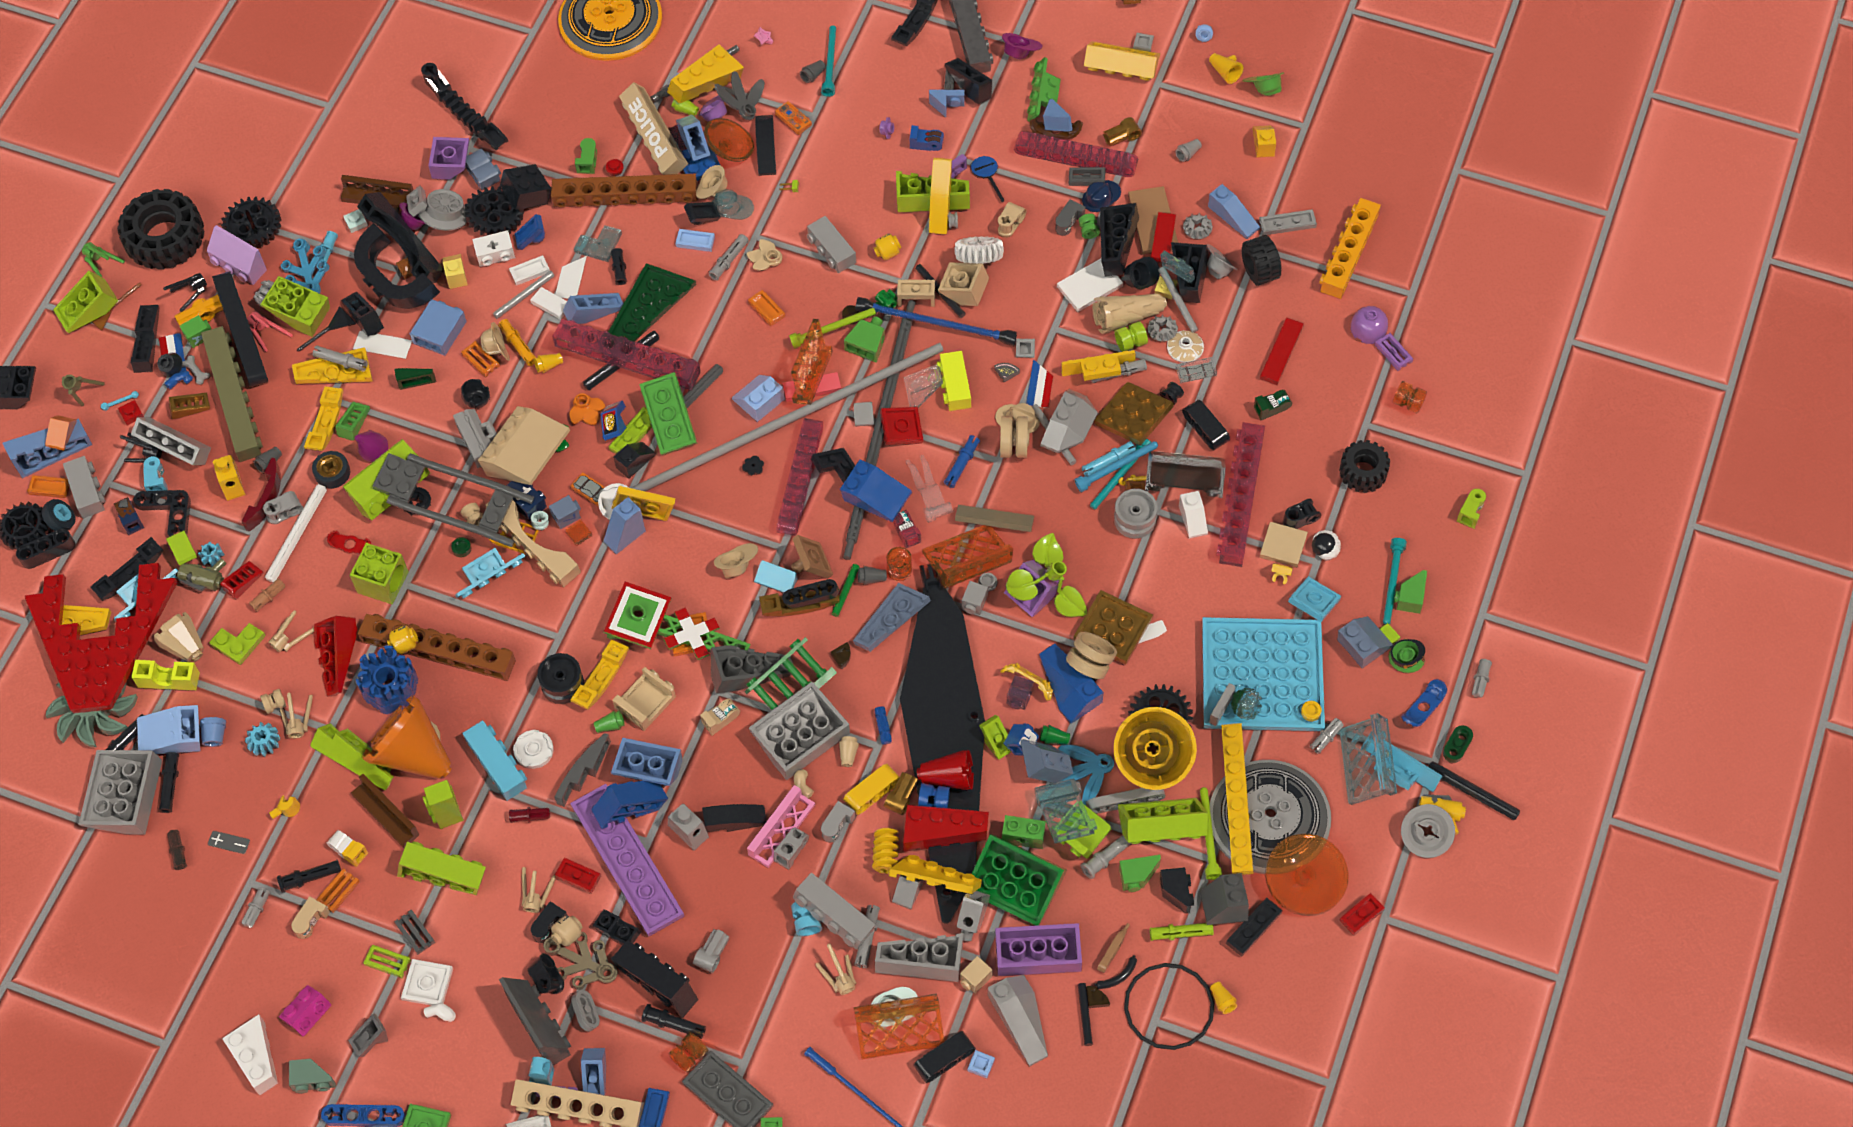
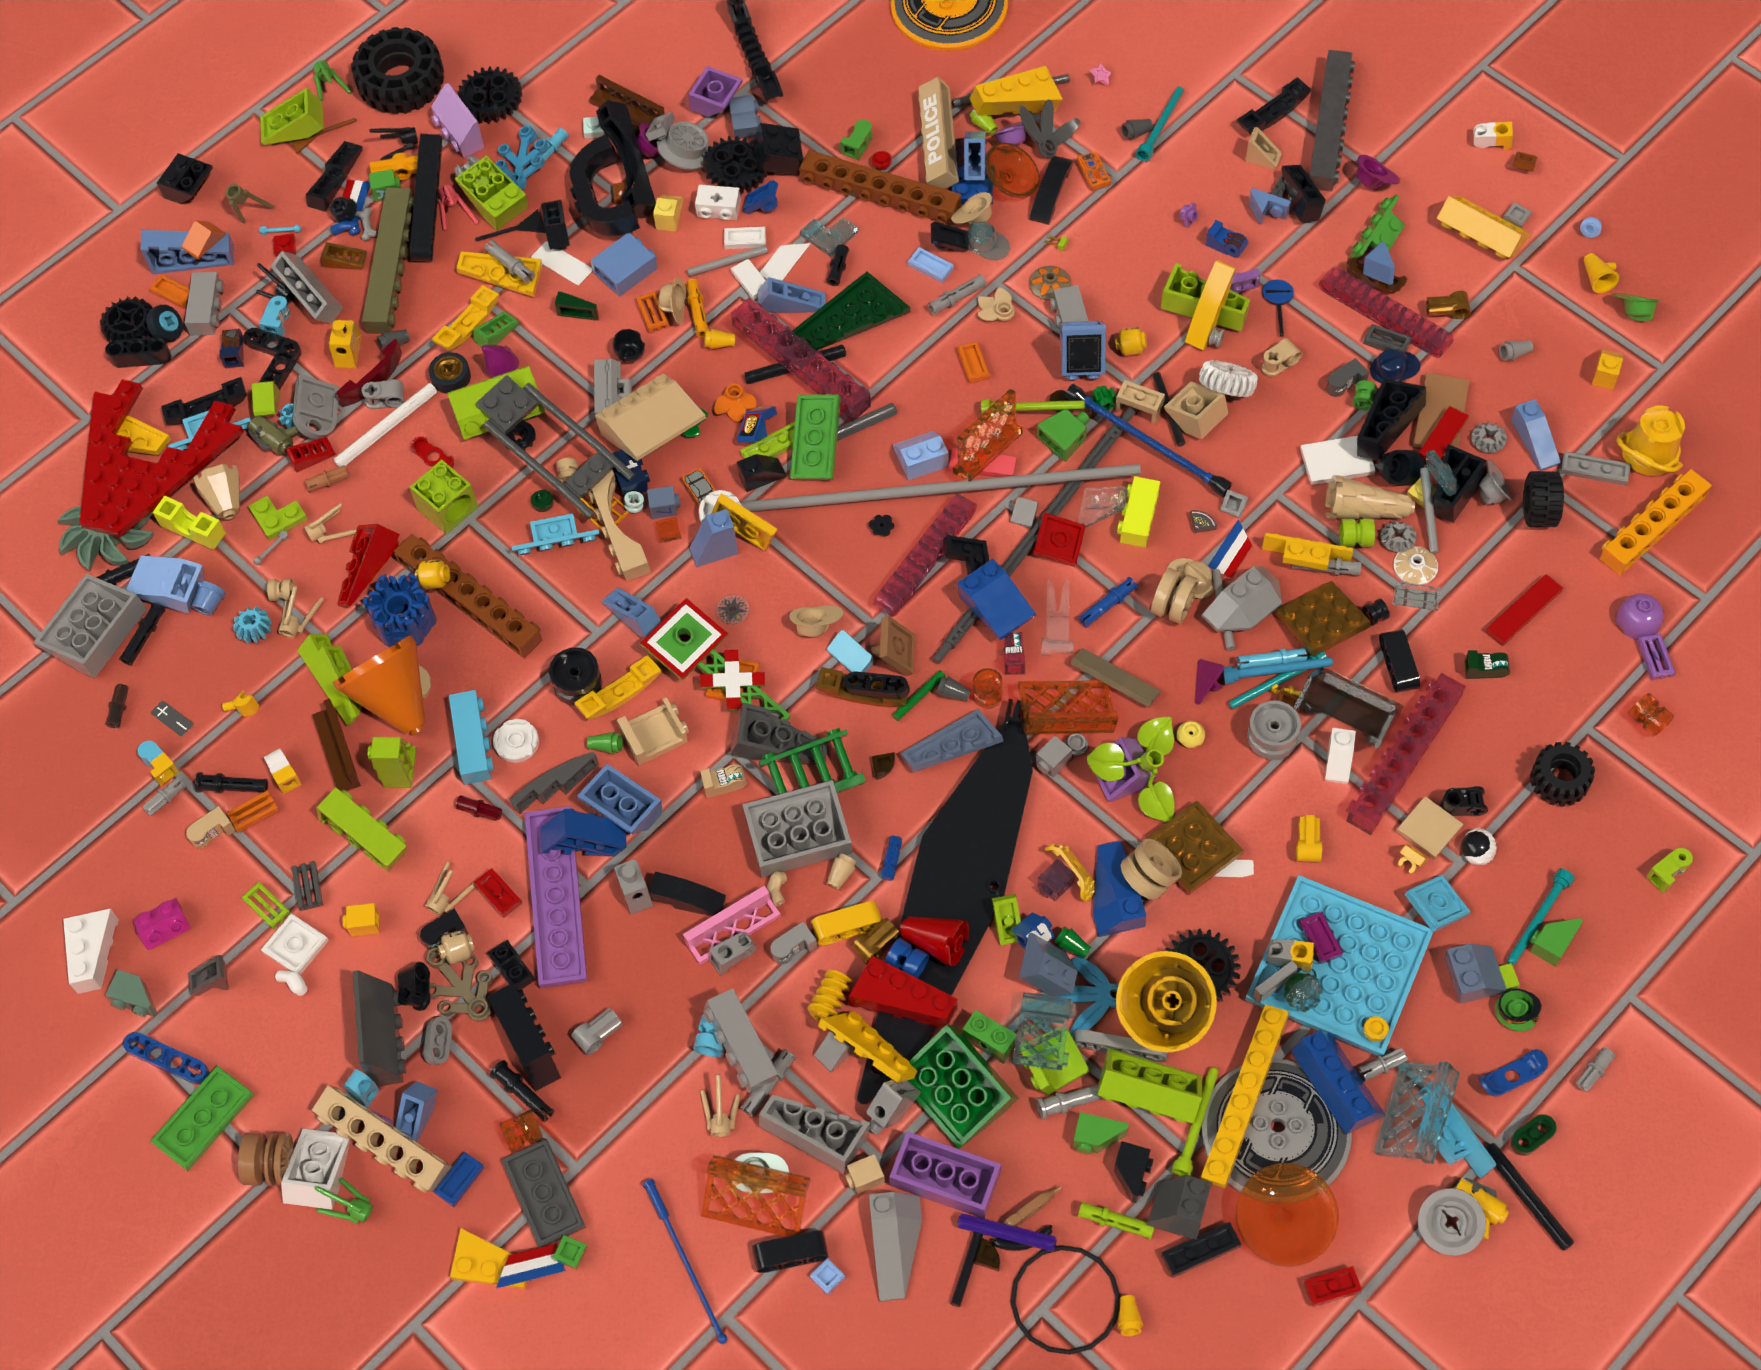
camera: 25 degrees right, 0 degrees up
none -> leg [137,741,179,786]
none -> light grey hinge [254,531,289,565]
none -> light grey tile [293,374,339,439]
none -> yellow brick [343,903,380,937]
none -> medium blue slope [602,587,661,638]
none -> clear piece [716,595,749,624]
none -> dark purple axle [958,1214,1057,1251]
none -> dark tan dish [1029,266,1071,301]
none -> slope [1060,321,1106,379]
none -> light yellow plate [1176,721,1205,748]
none -> magenta piece [1195,659,1224,704]
none -> tan slope [1246,127,1282,169]
none -> leg [1267,939,1314,972]
none -> blue slope [1291,1030,1386,1135]
none -> yellow piece [1296,815,1322,863]
none -> magenta tile [1299,912,1343,965]
none -> yellow piece [1616,406,1685,476]

